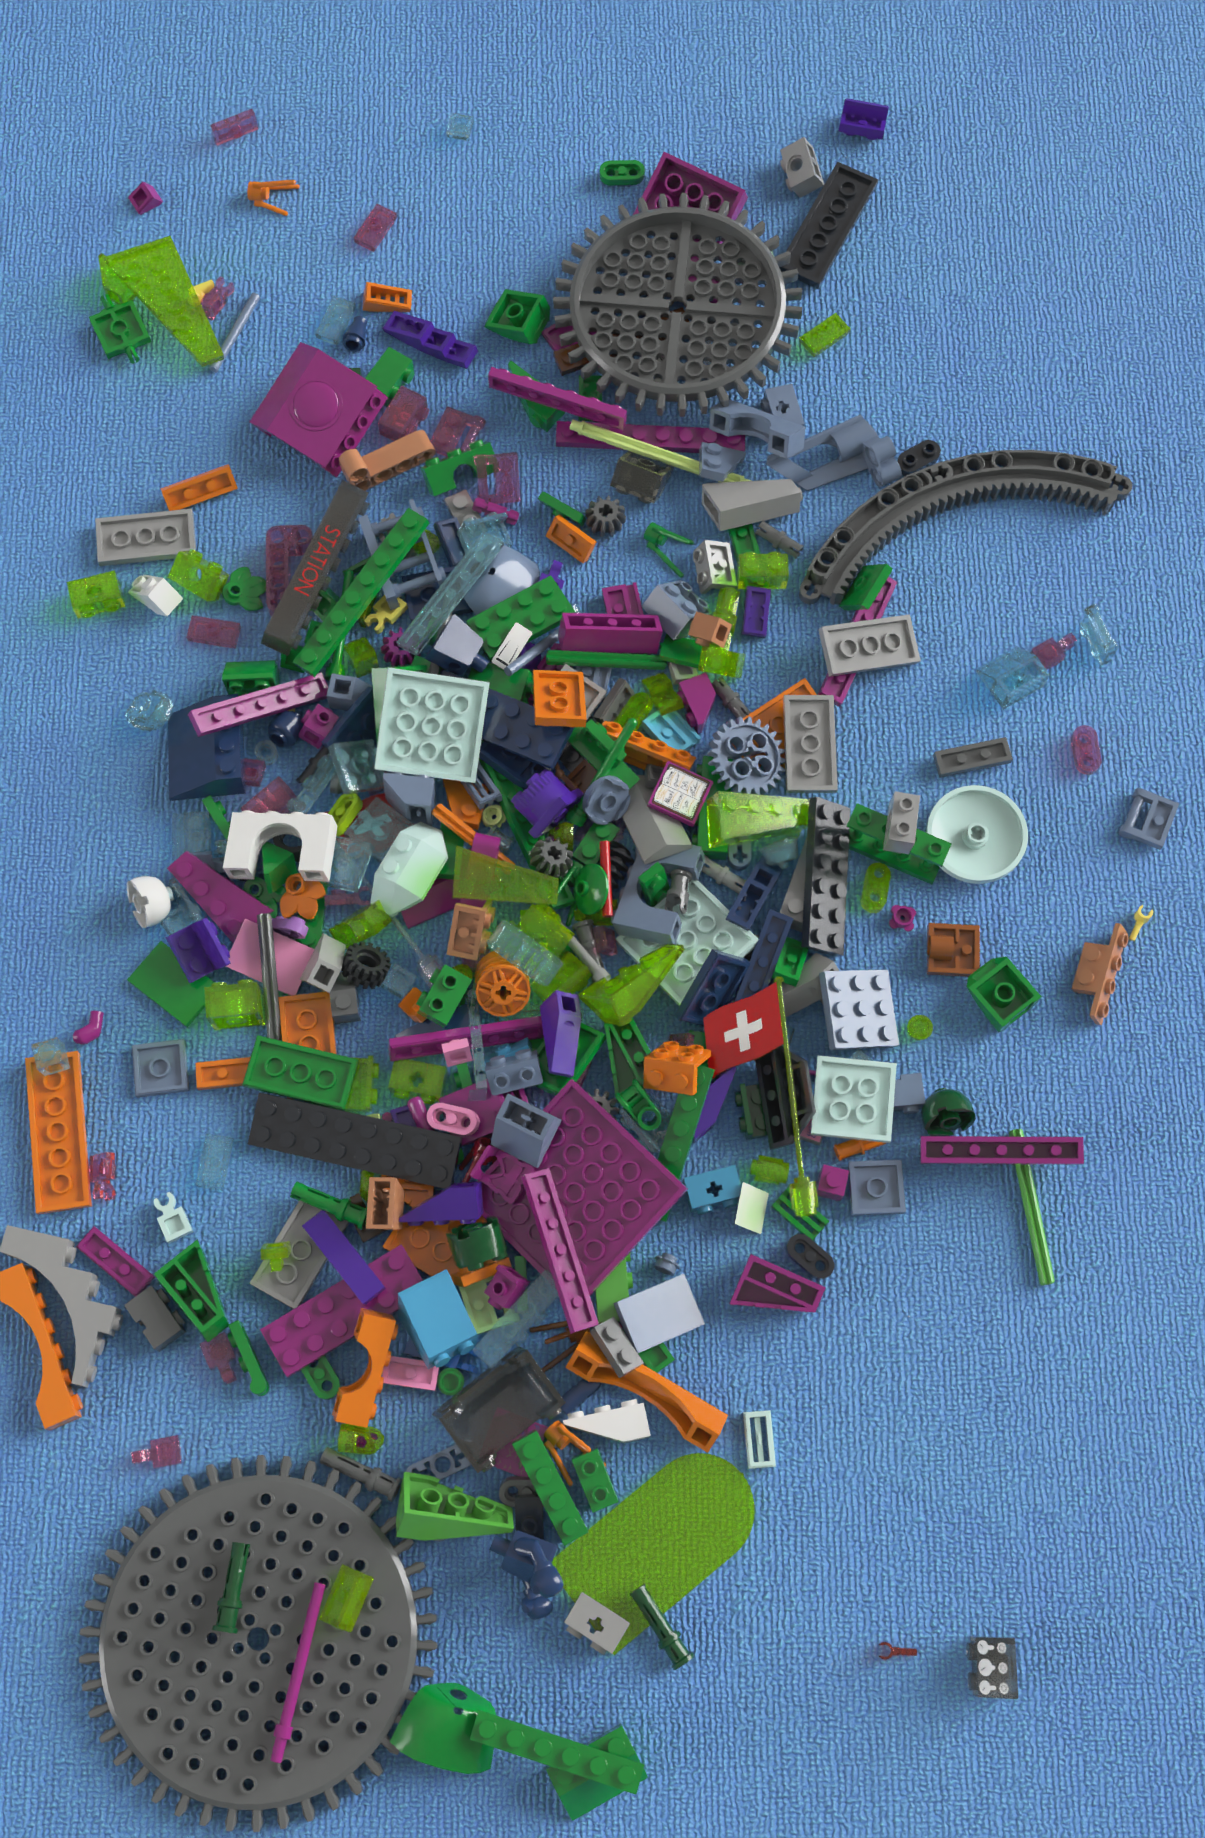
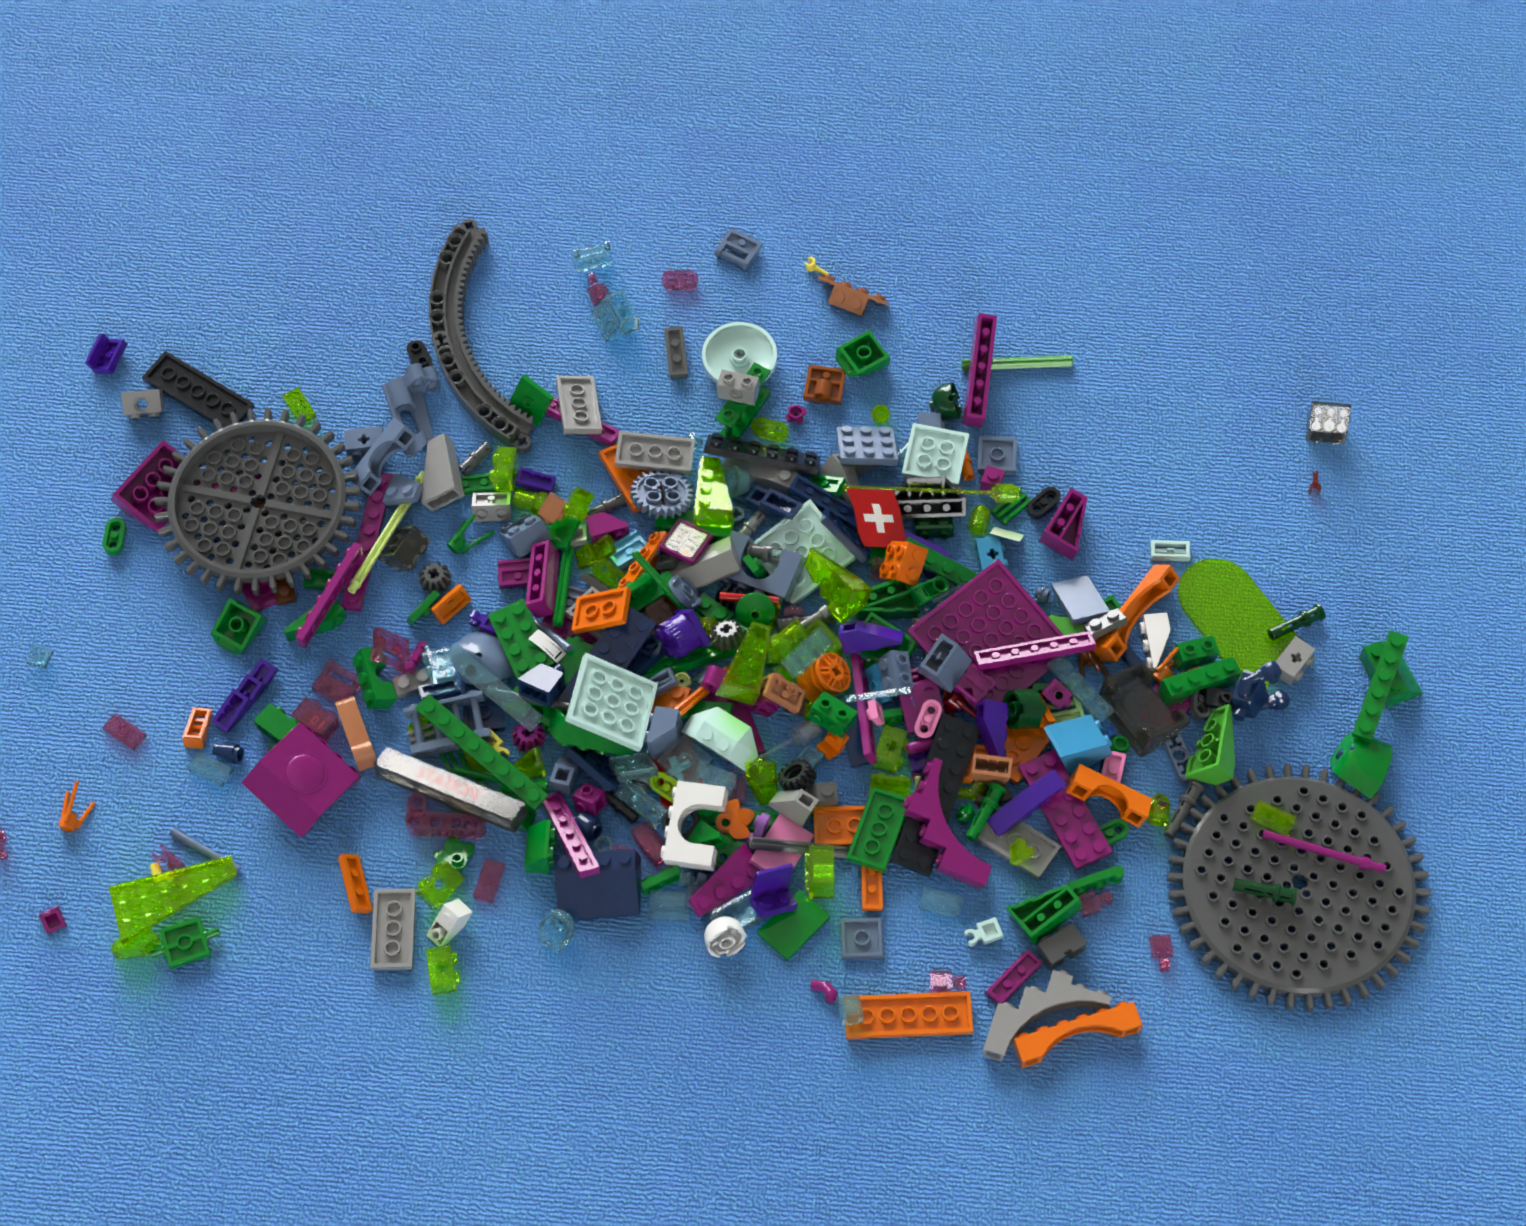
camera: 80 degrees left, 10 degrees down
none -> clear light blue tile [685,432,703,452]
none -> magenta arch [902,758,992,889]
none -> green plate [955,803,975,823]

